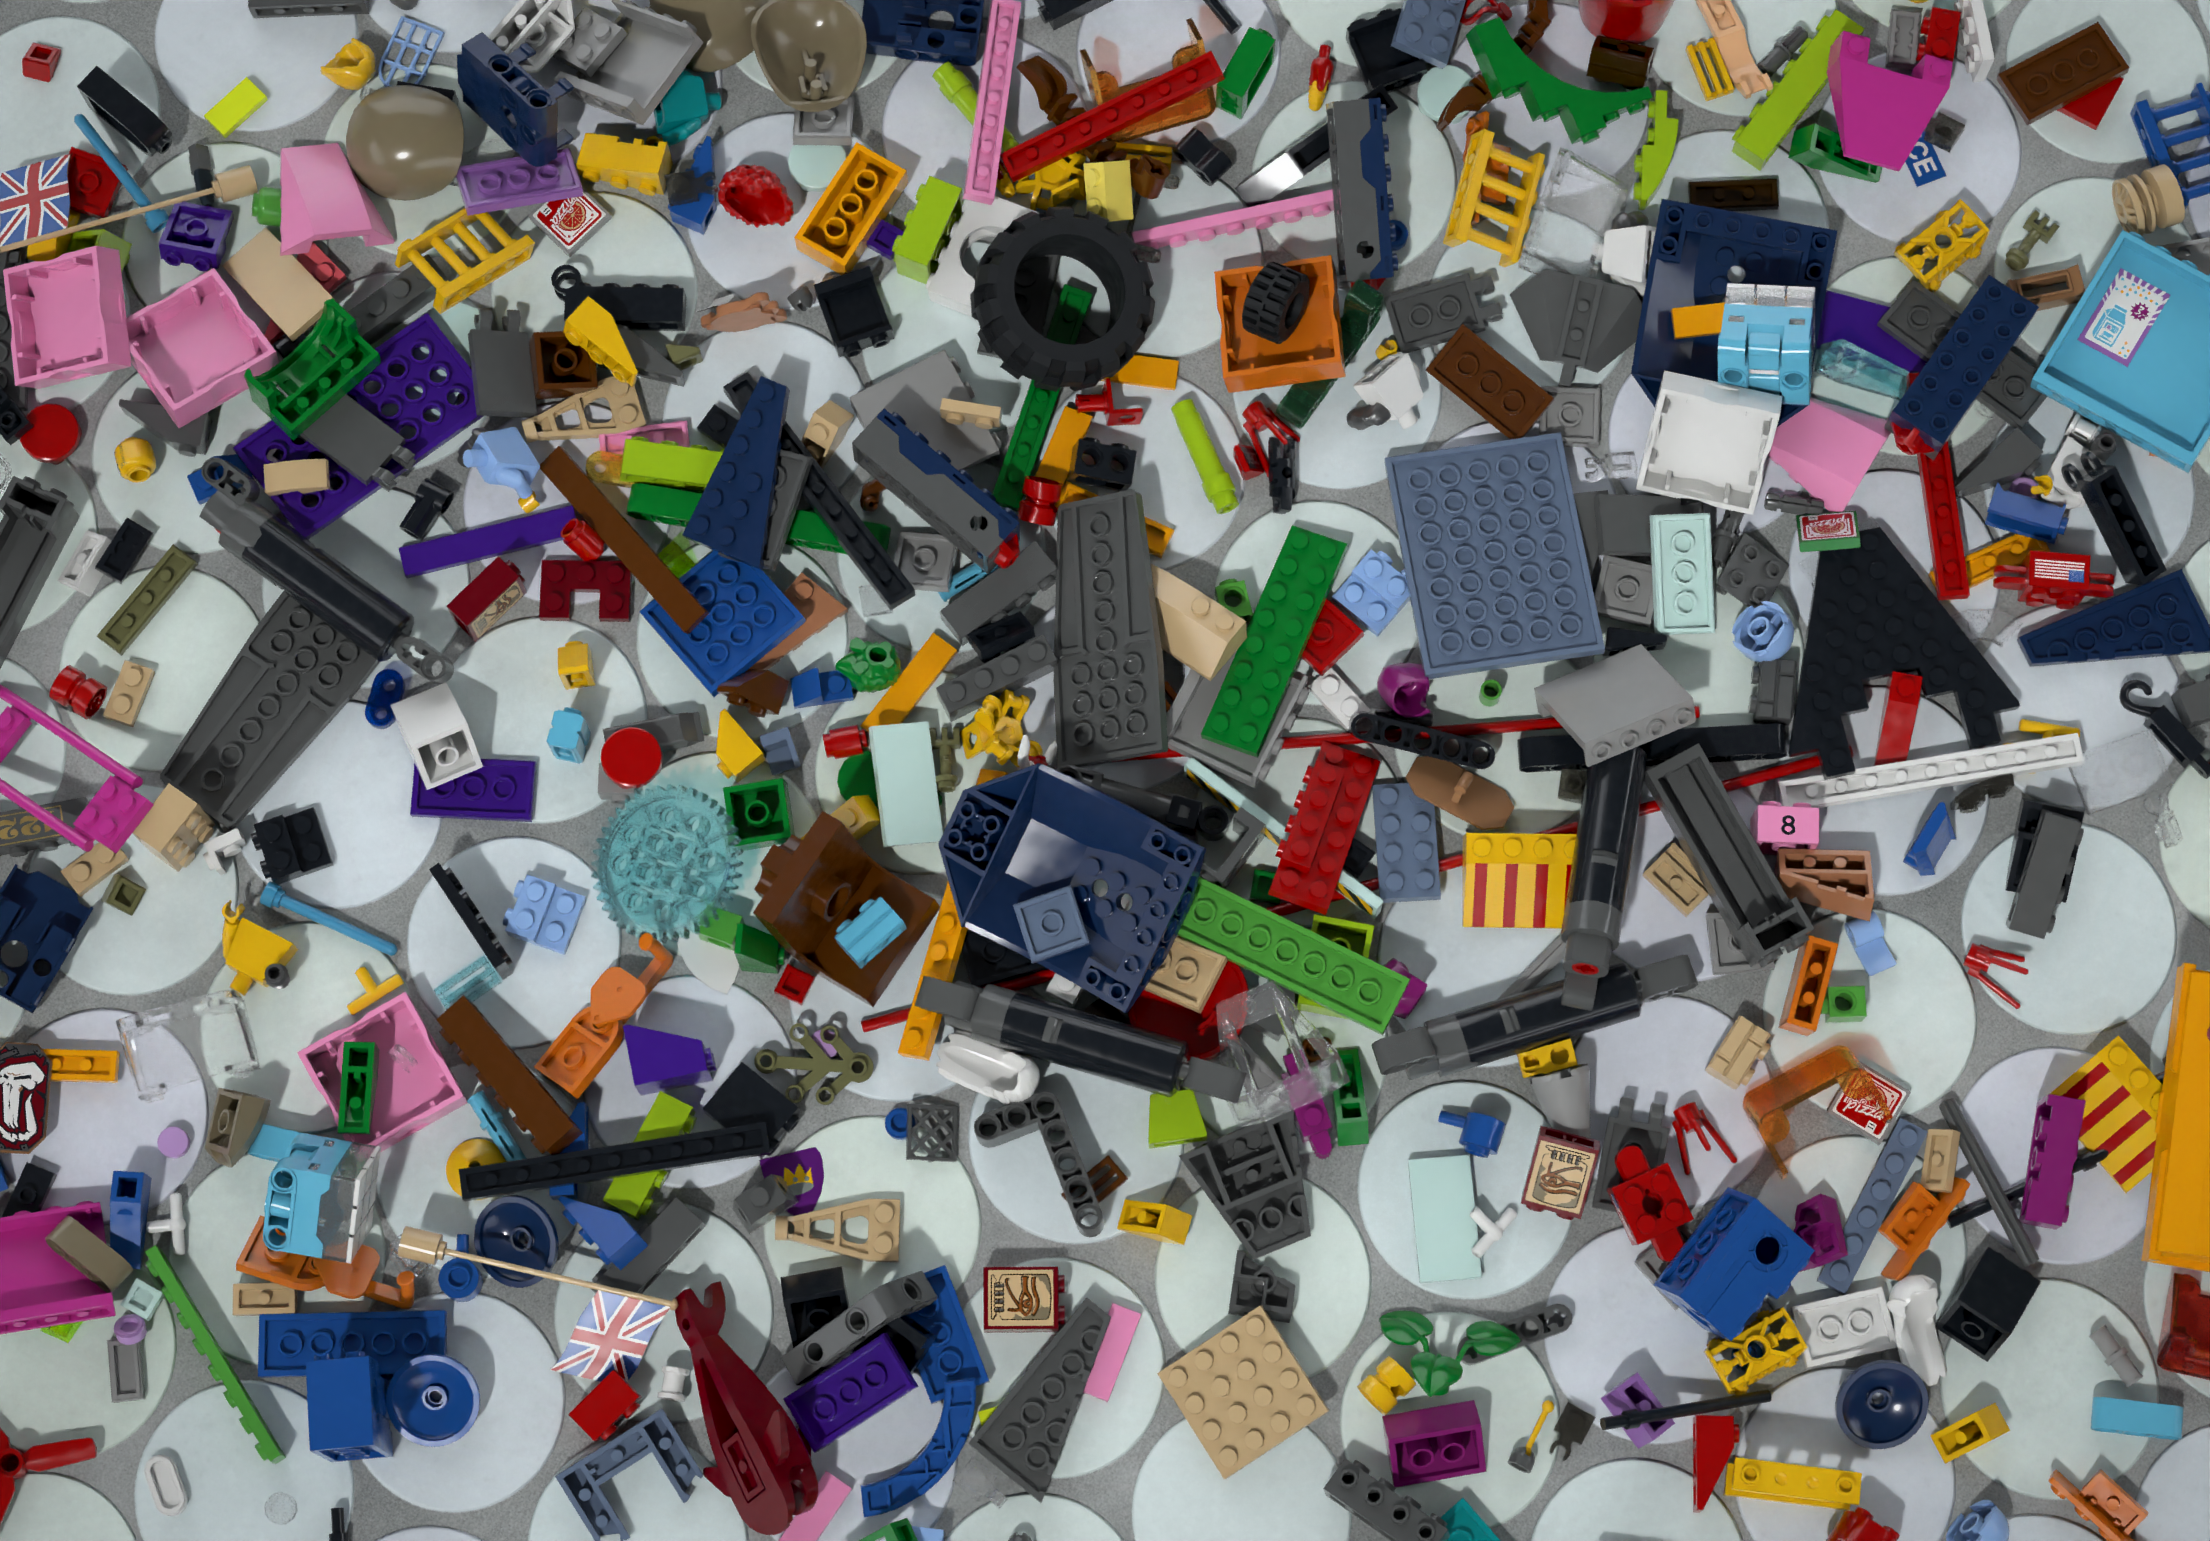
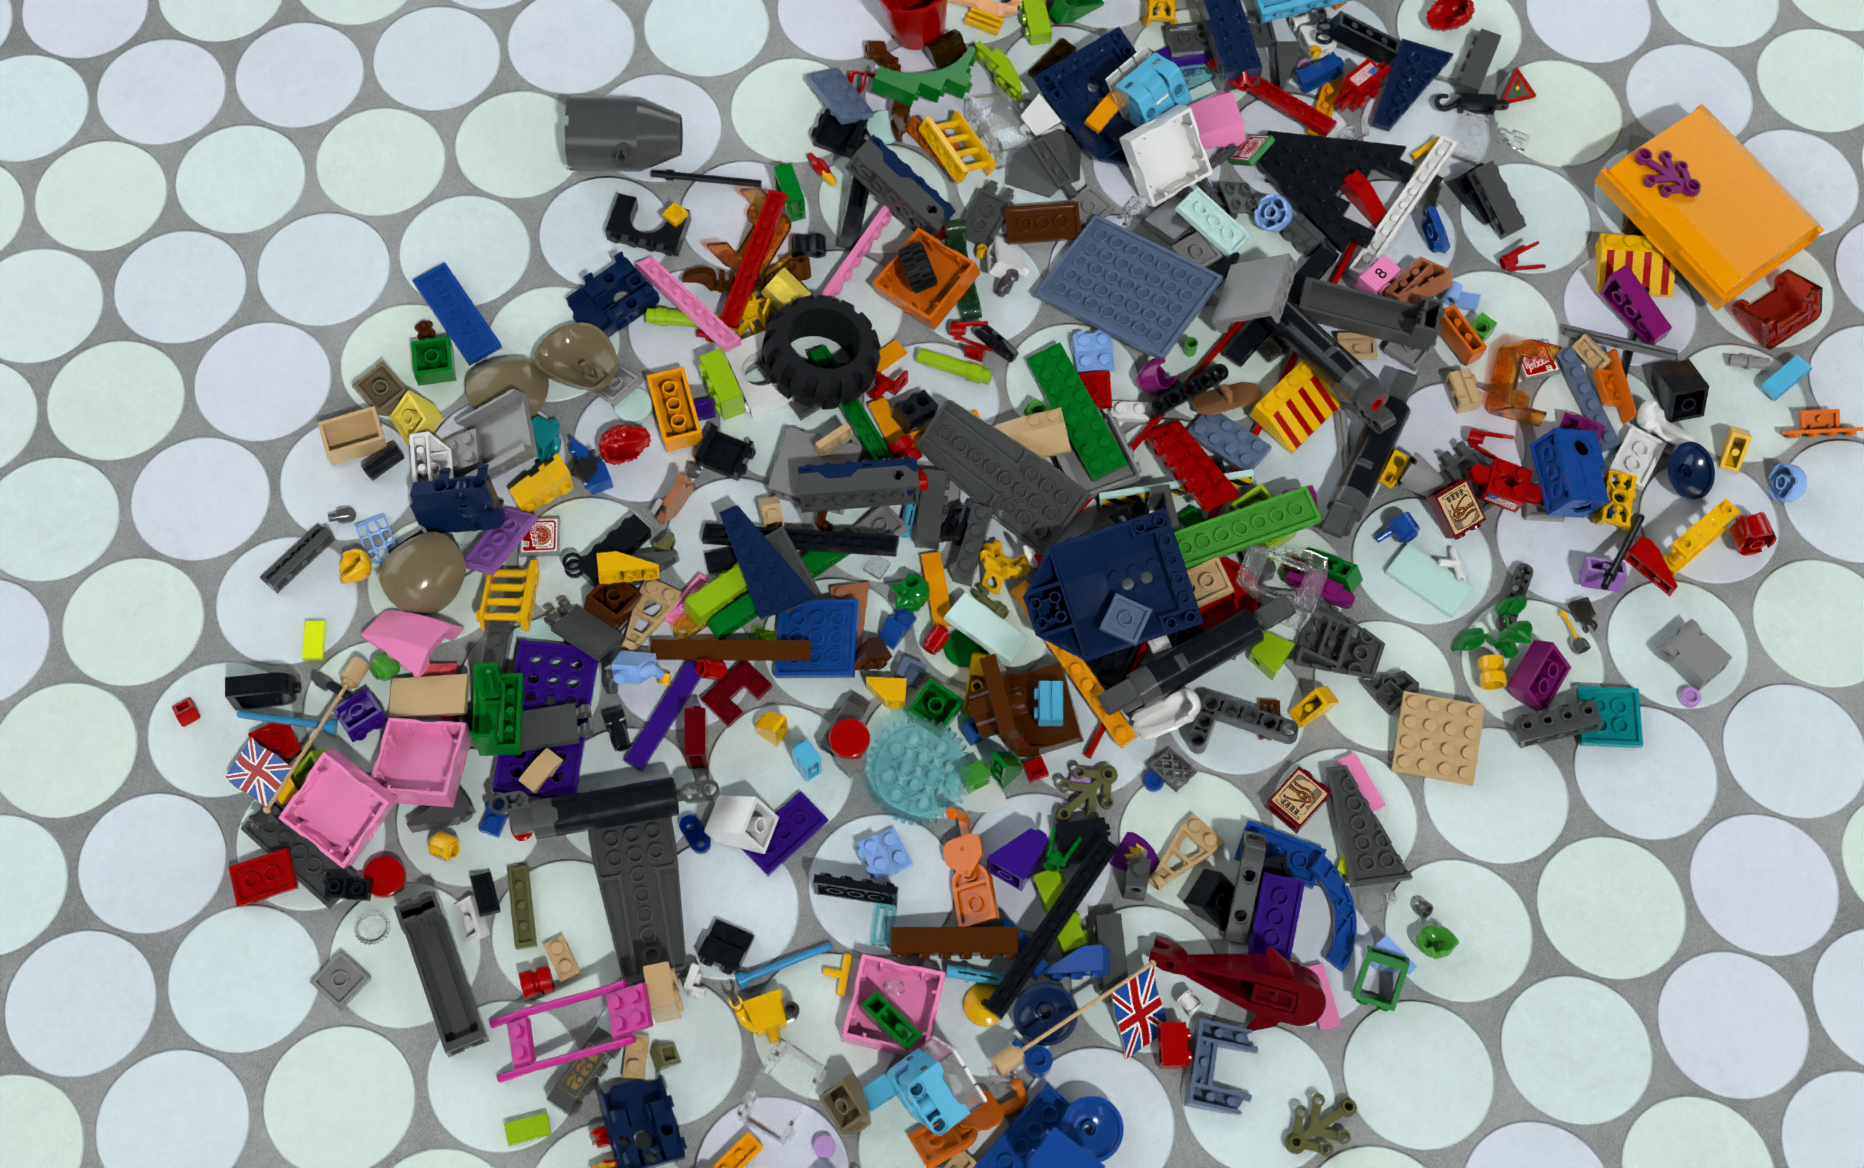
camera: 50 degrees left, 10 degrees down
none -> green plant [1043,826,1082,872]

